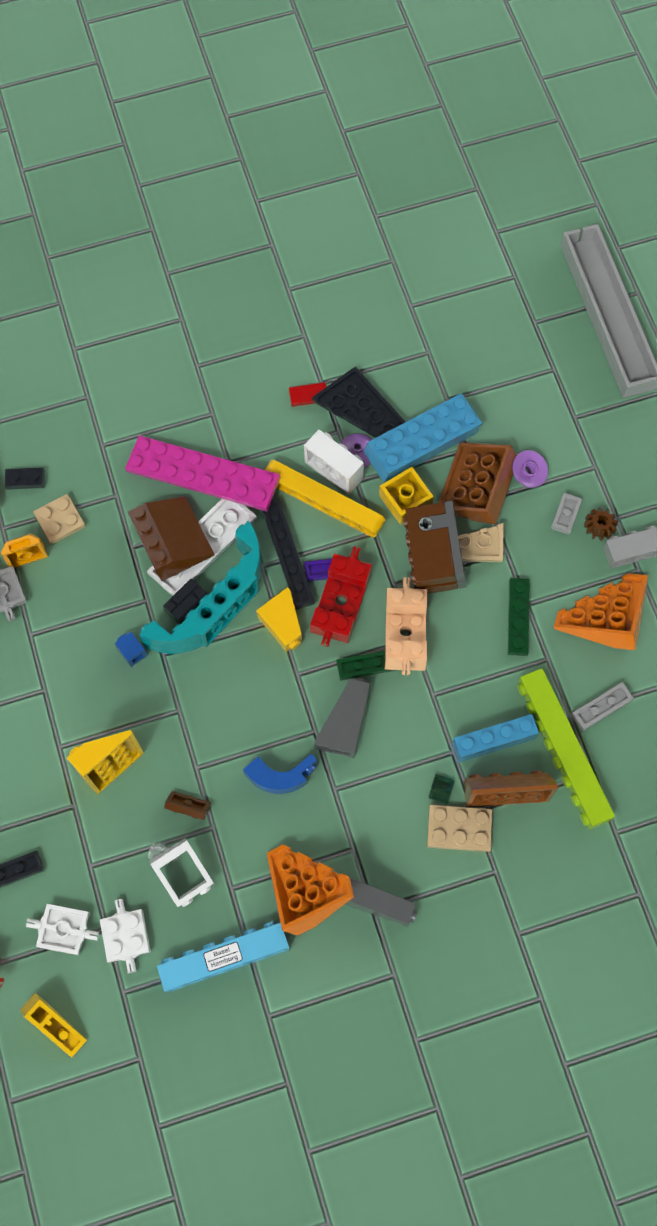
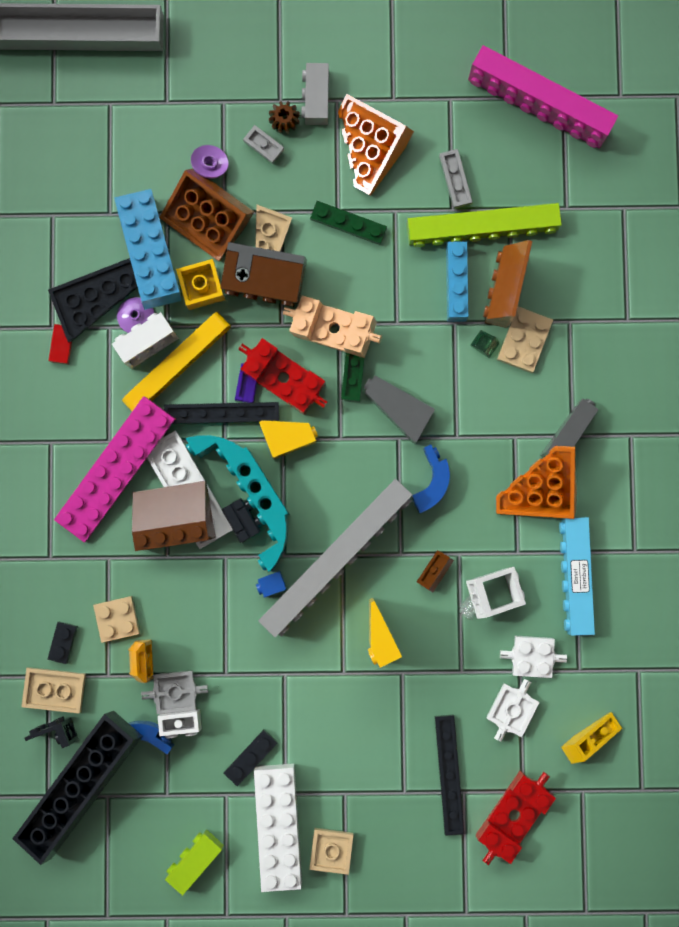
camera: 70 degrees left, 15 degrees up
none -> light grey piece [258,479,412,637]

